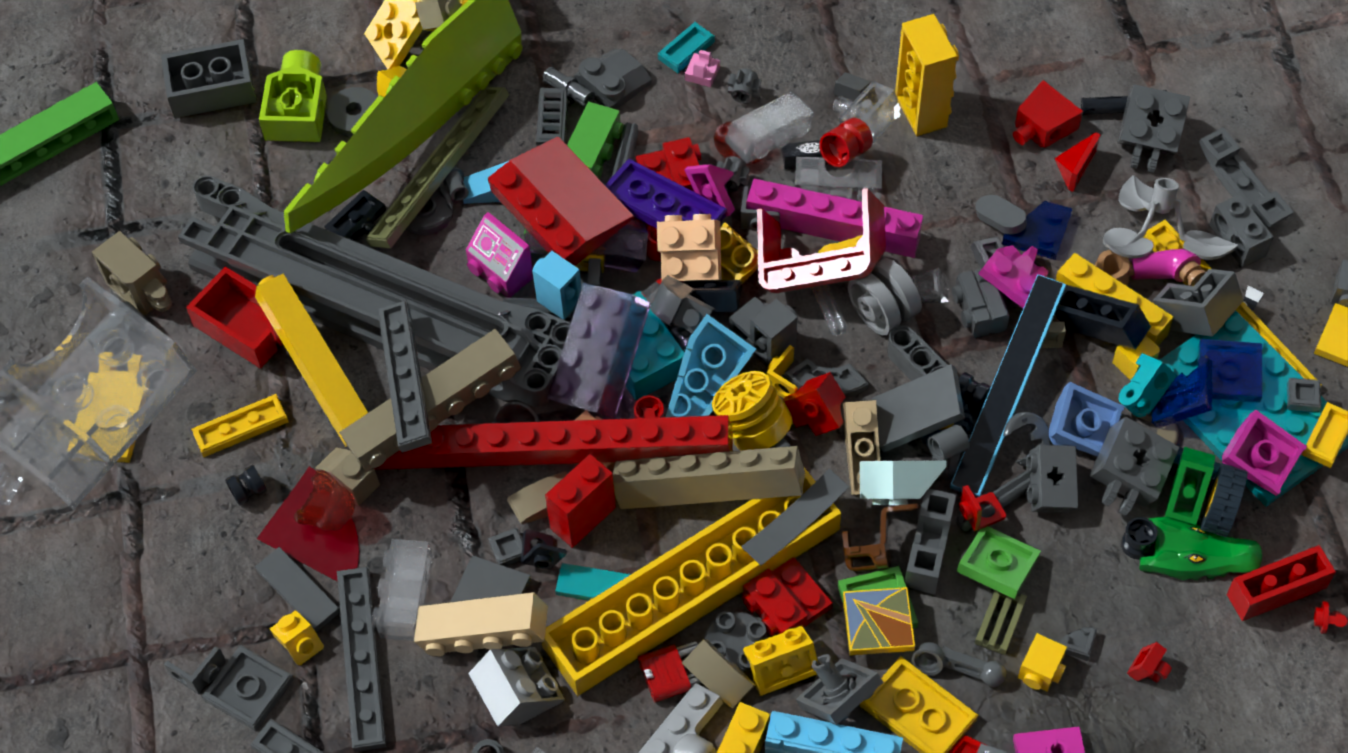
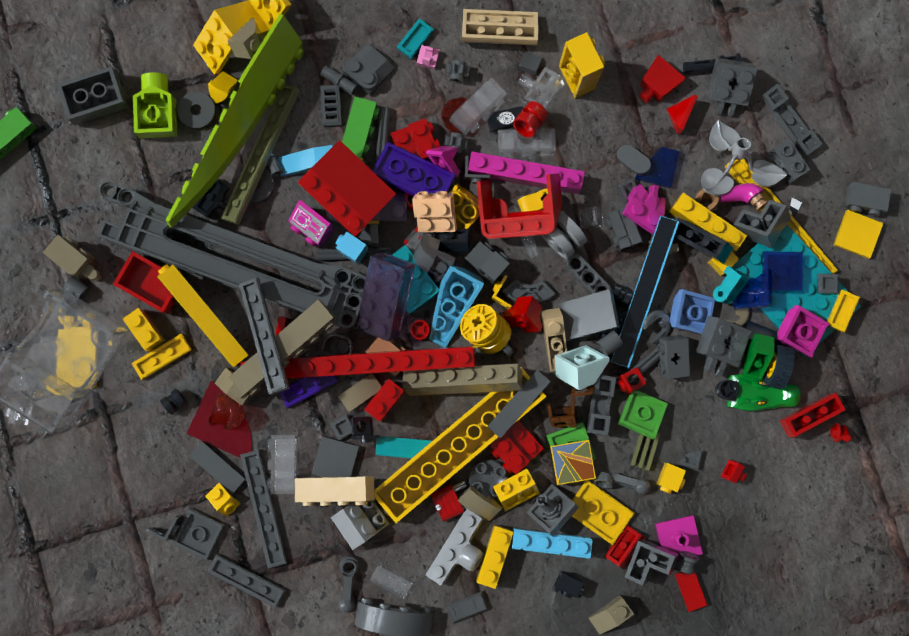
camera: 10 degrees left, 25 degrees up
none -> yellow brick [123,308,166,352]
none -> dark purple tile [279,375,339,408]
none -> tan brick [462,9,538,45]

